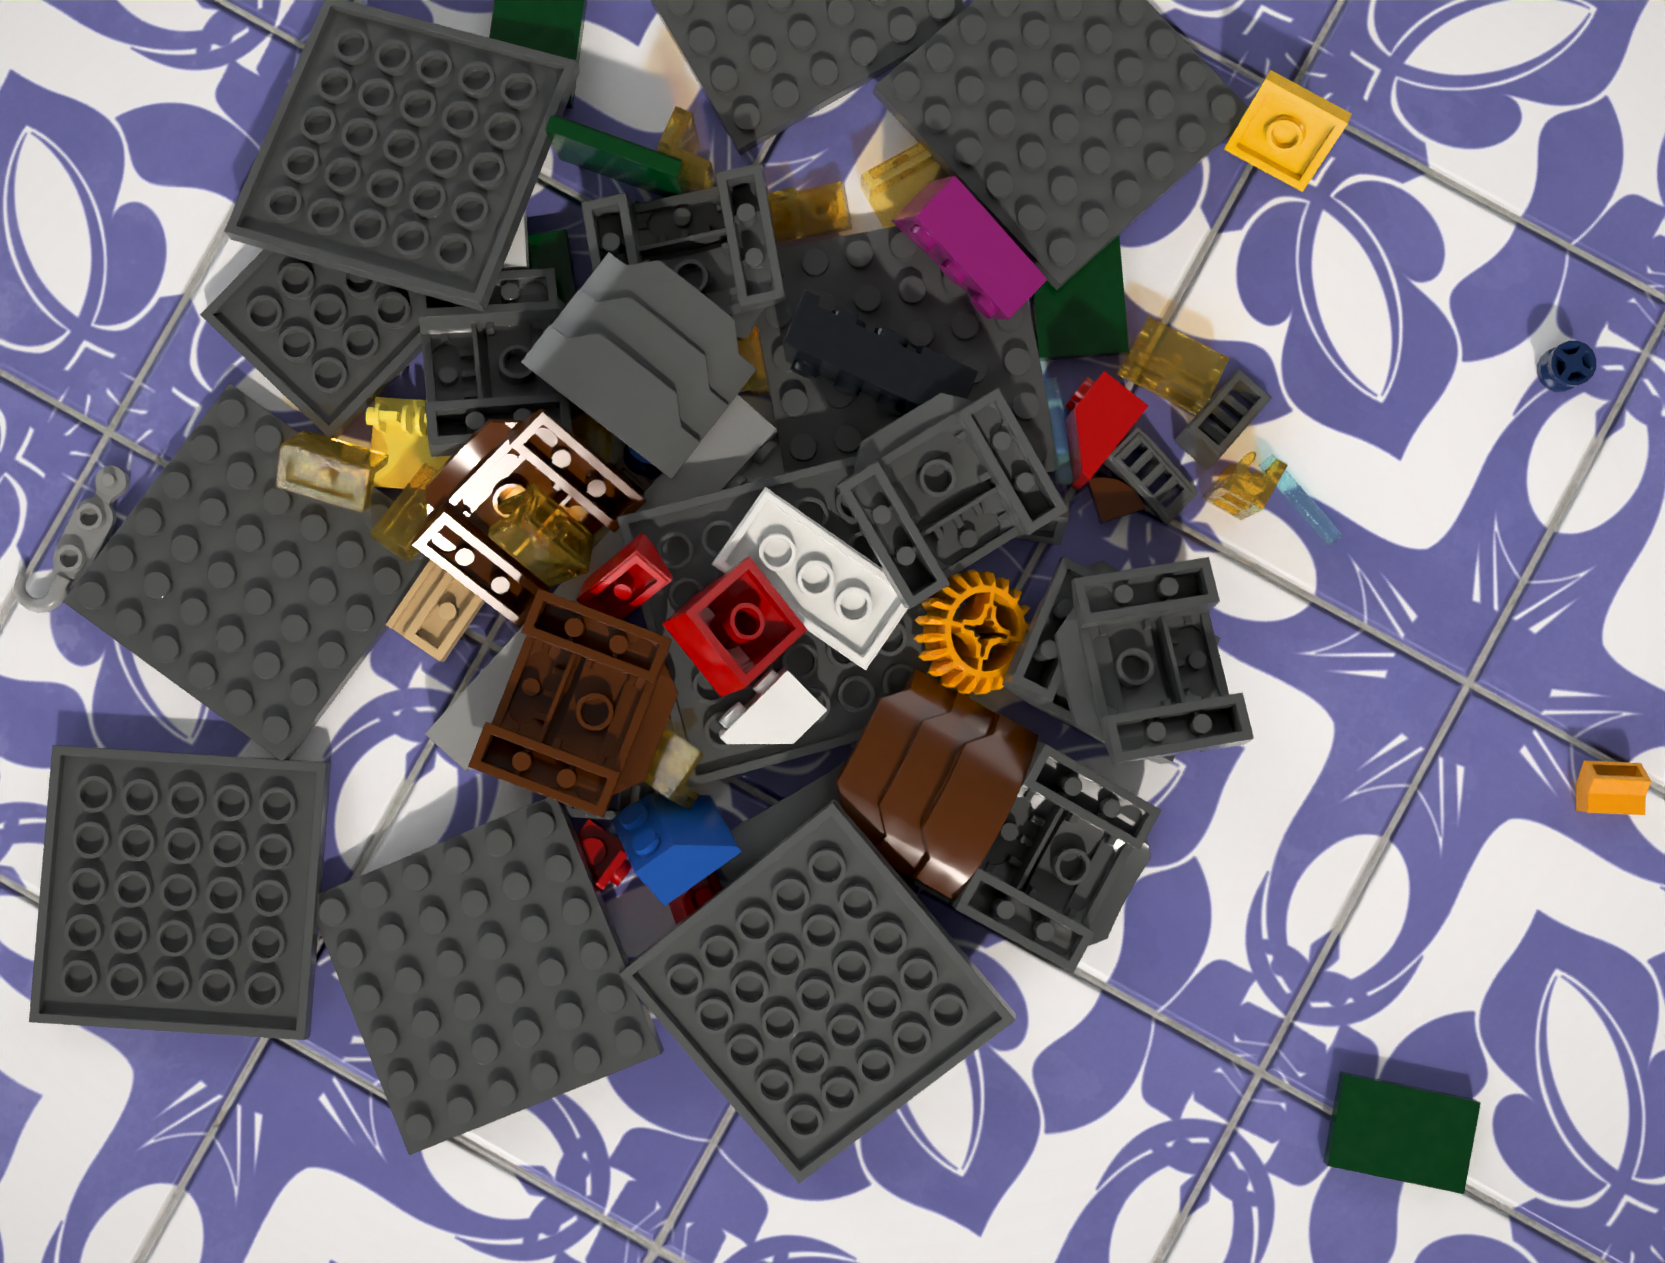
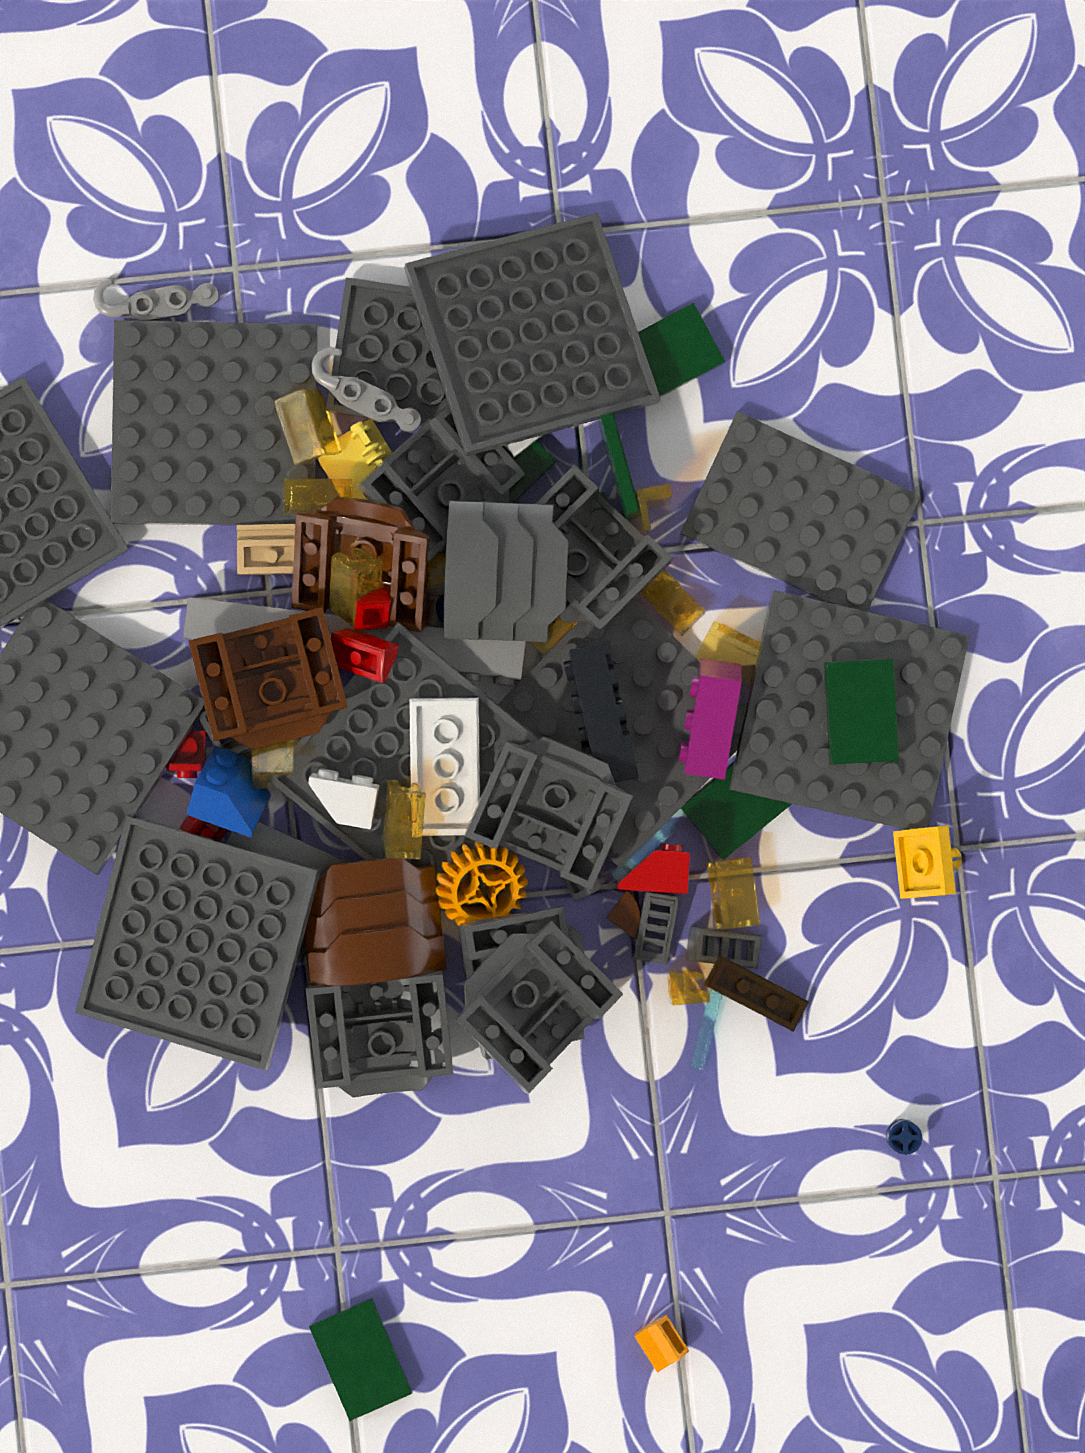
camera: 45 degrees right, 0 degrees up
red slope [663,556,807,697] -> none
none -> light grey piece [311,347,421,432]
none -> red slope [354,587,391,630]
none -> clear yellow hinge [383,780,426,859]
none -> dark brown tile [704,955,809,1032]
none -> dark green tile [824,659,899,765]

